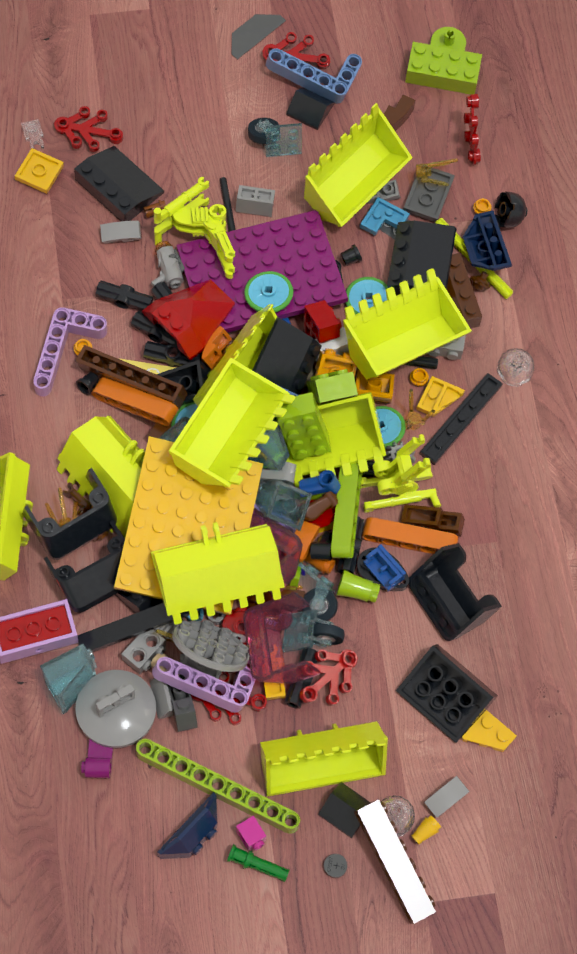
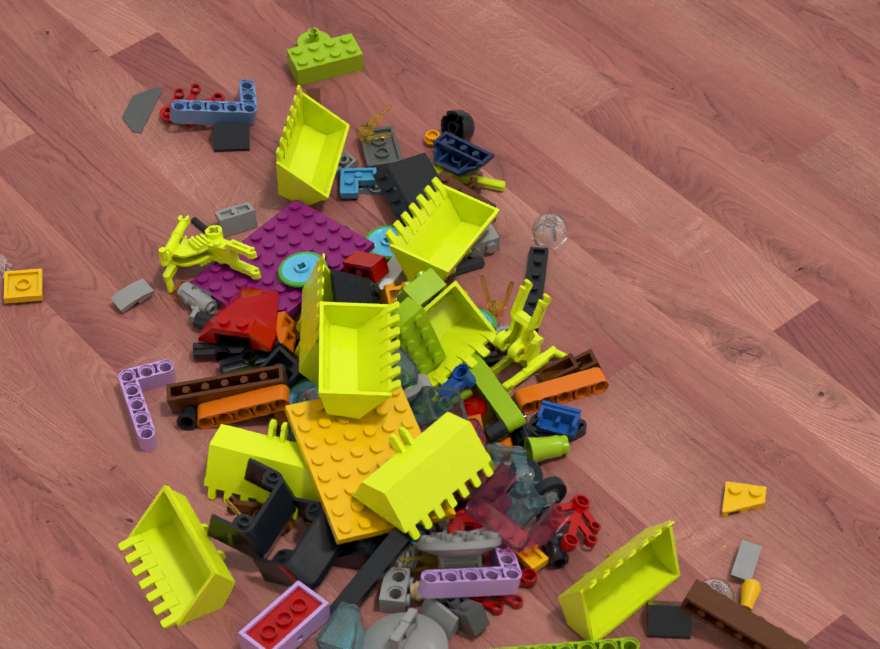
camera: 25 degrees left, 20 degrees down
red plant [54,106,123,152] -> none
black slope [74,146,164,221] -> none
light orange plate [74,339,92,356] -> none
black piece [95,280,153,311] -> none
dark orange pin [143,200,166,218] -> none
clear light blue plate [248,118,302,157] -> none
reddish brown piece [301,491,338,521] -> none
black piece [340,244,362,265] -> none
black slope [396,644,498,743] -> none
black windscreen [409,543,502,641] -> none
light orange plate [410,368,429,386] -> none
yellow wing [416,376,465,417] -> none
red plant [464,94,481,165] -> none

